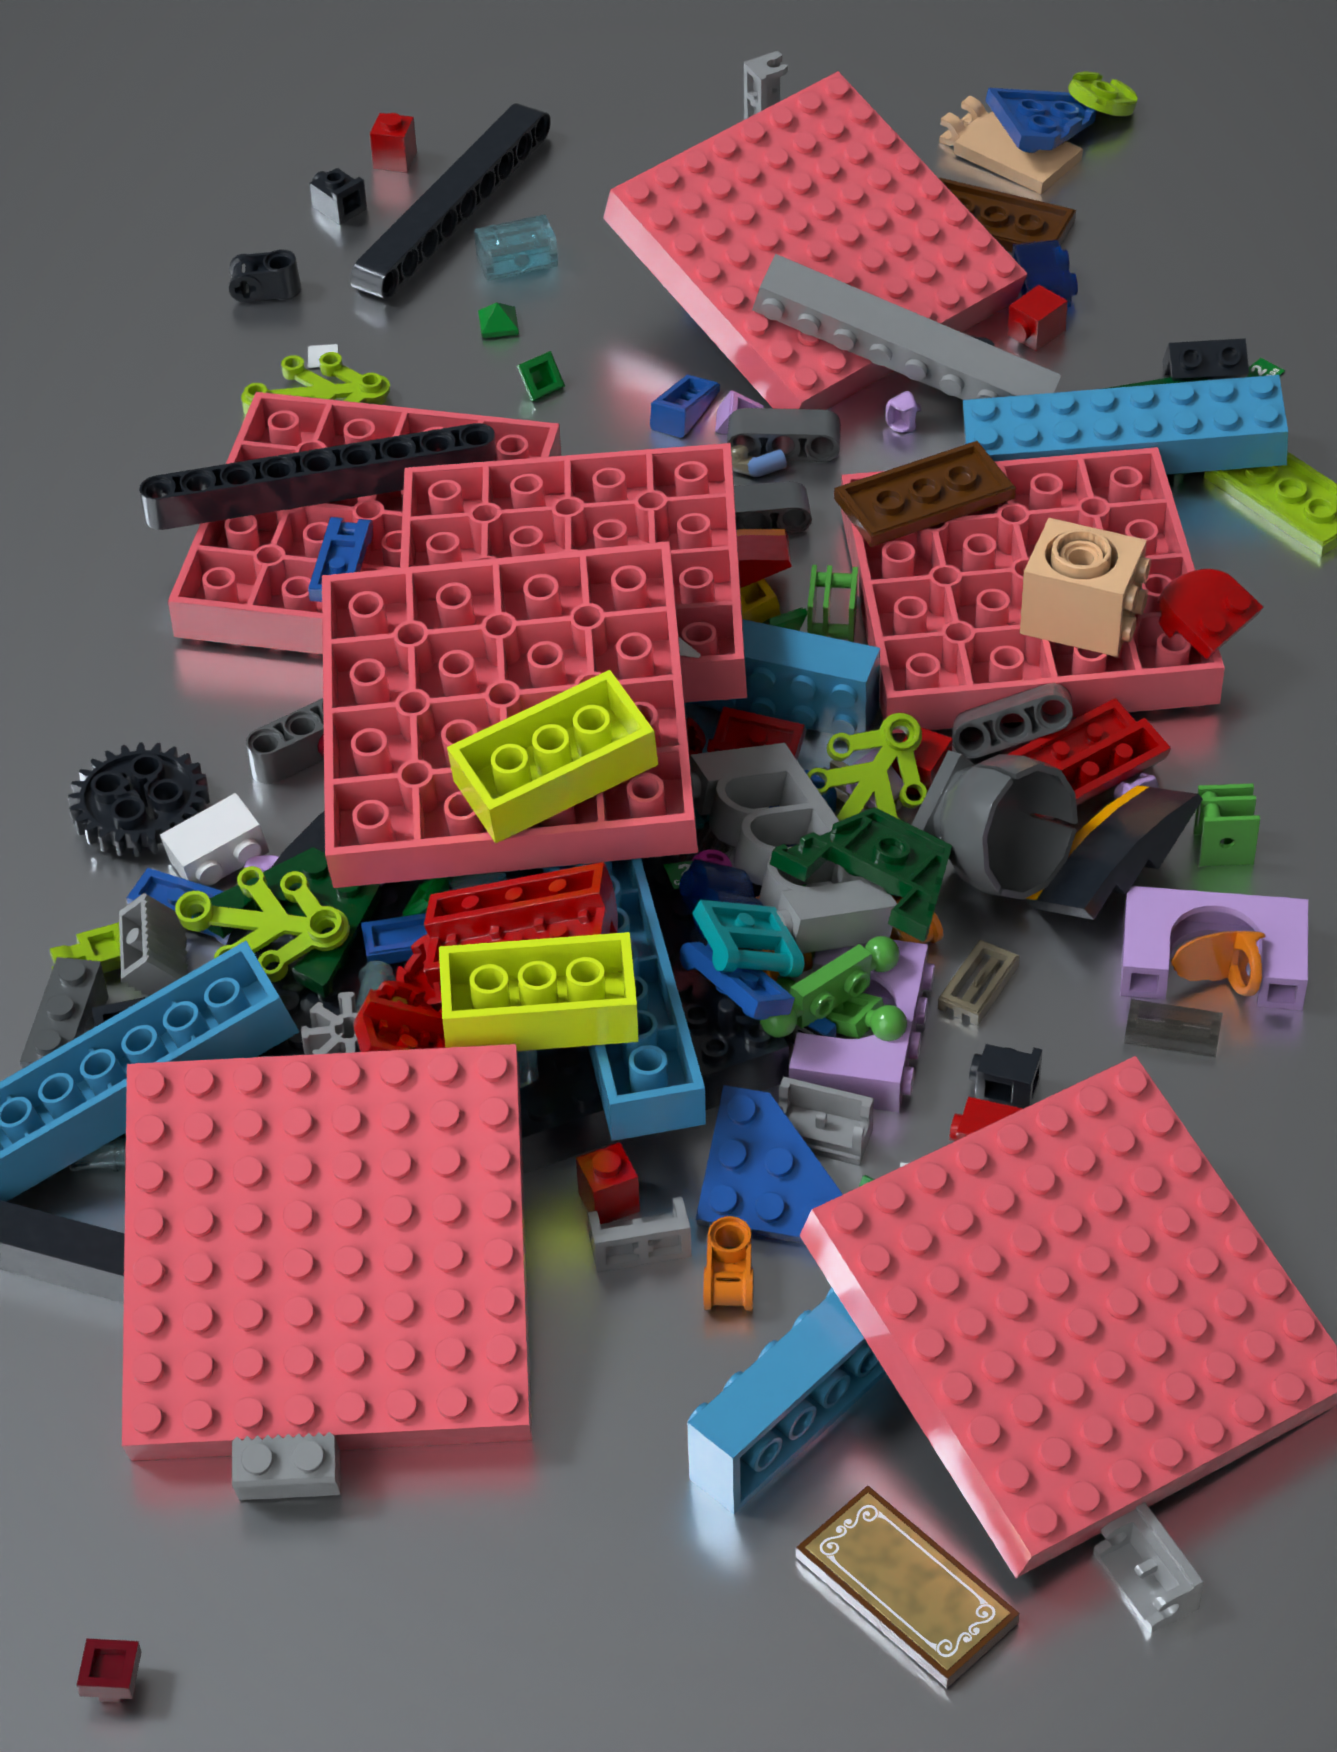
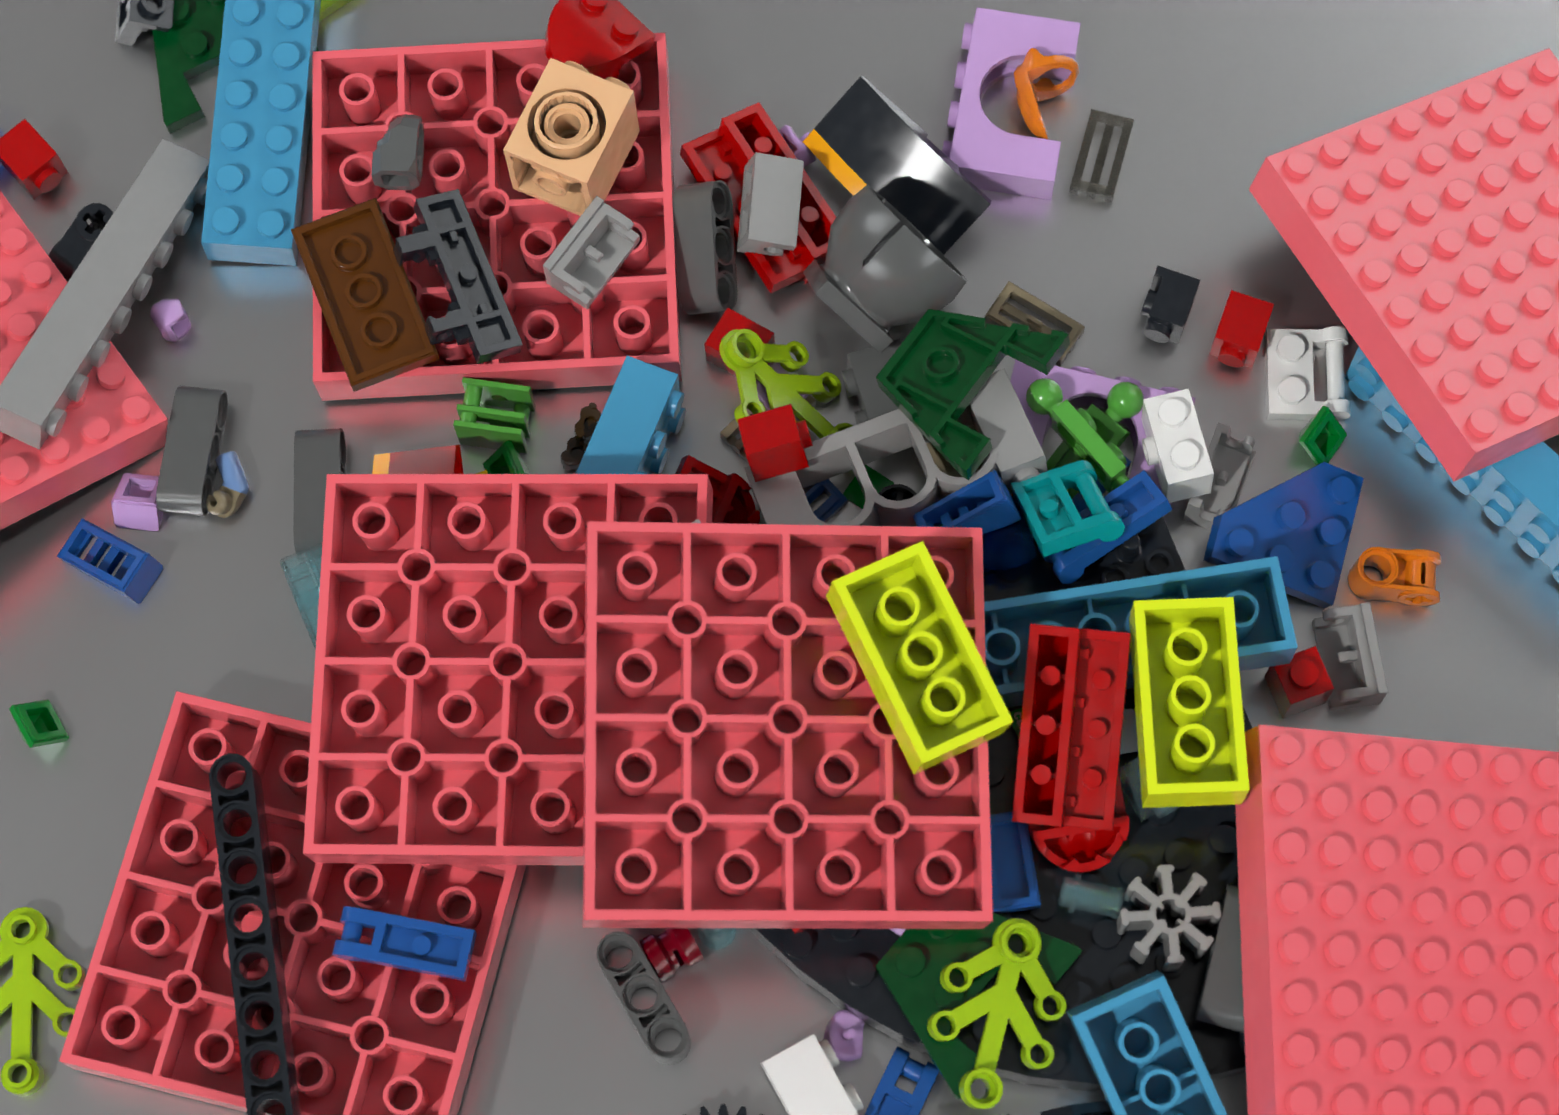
camera: 85 degrees left, 25 degrees up
red slope [354,980,445,1052] -> none
bright green piece [1193,783,1260,867] -> none
none -> dark grey rock [372,114,424,190]
none -> black hinge [393,189,523,364]
none -> light grey hinge [543,196,640,309]
none -> light grey hinge [737,152,804,256]
none -> red brick [737,404,813,482]
none -> blue slope [913,470,1021,534]
none -> white brick [1141,389,1214,503]

